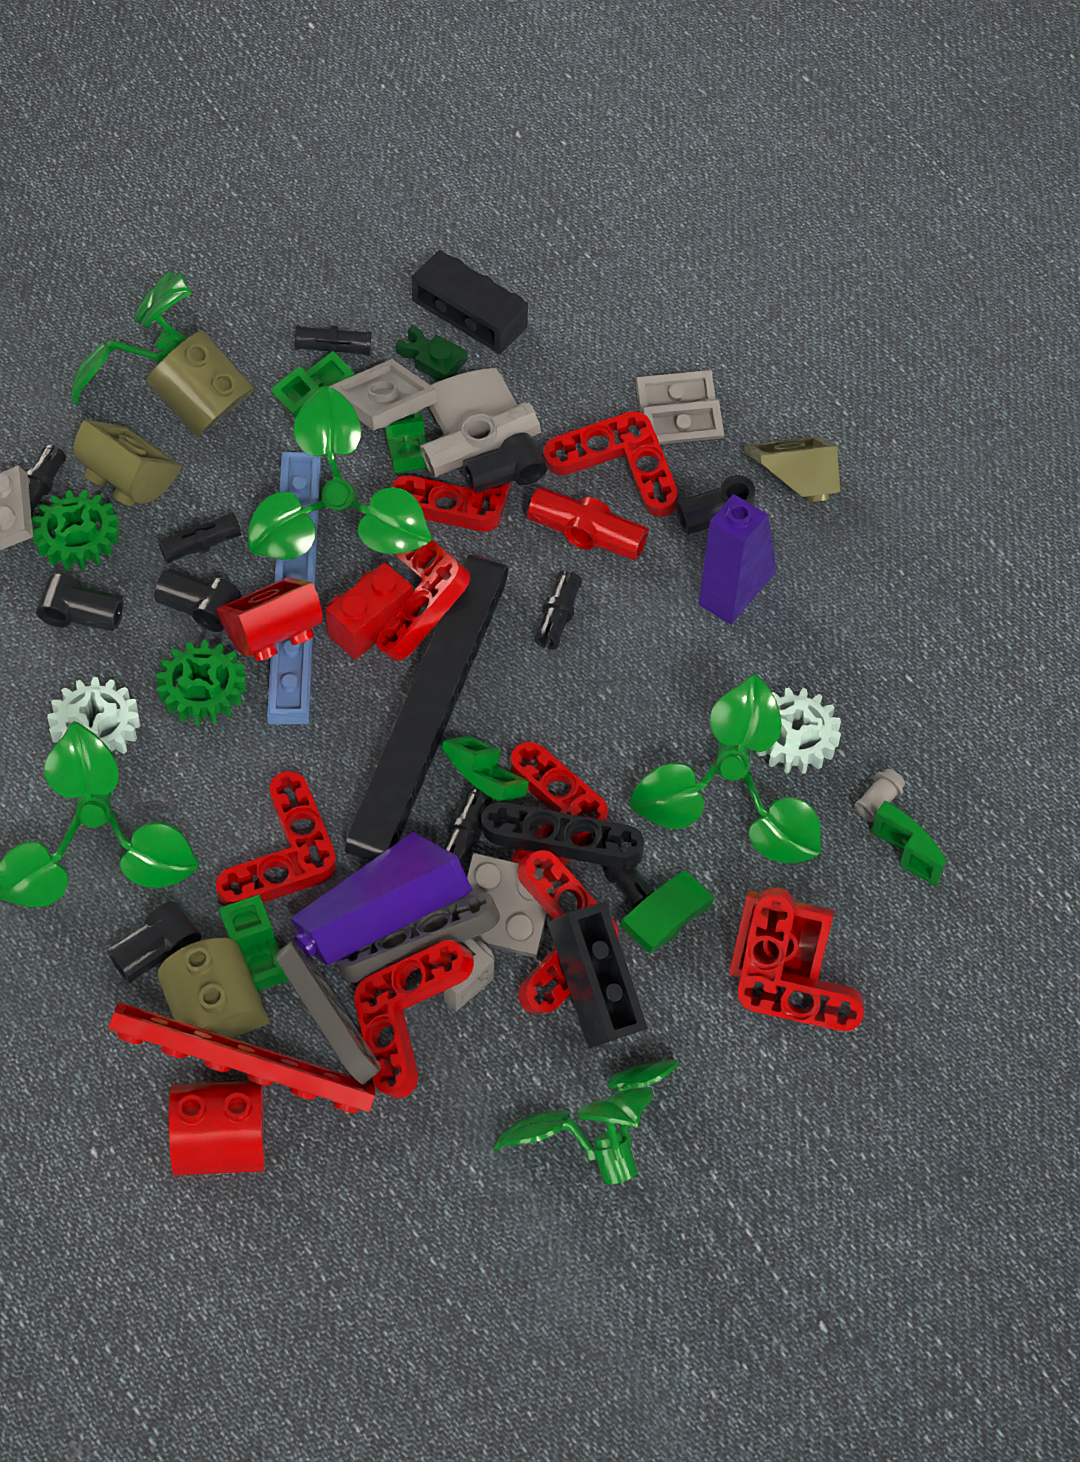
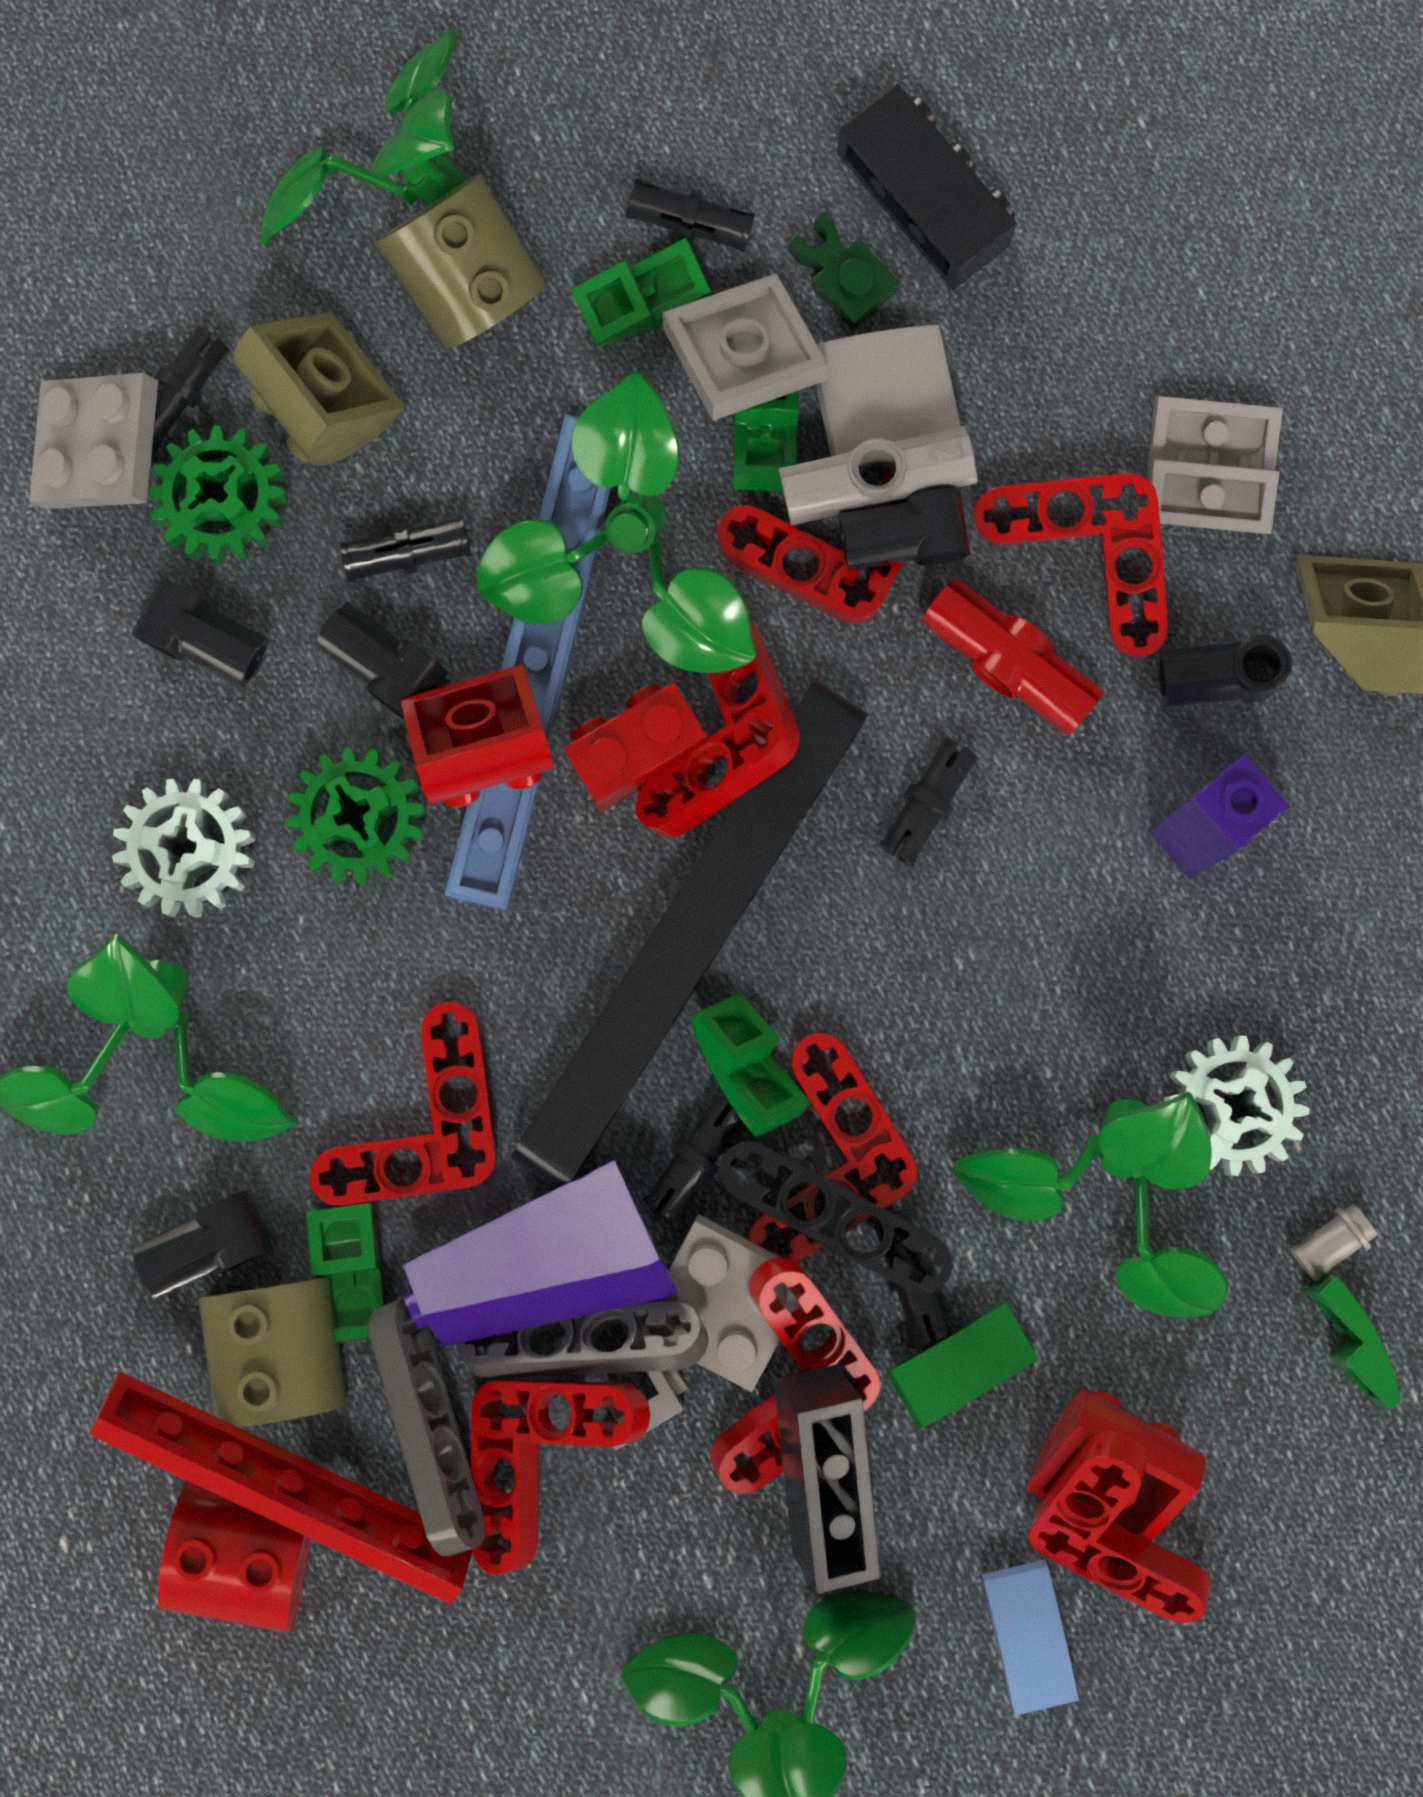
camera: 15 degrees right, 25 degrees up
none -> medium blue slope [982,1559,1079,1716]

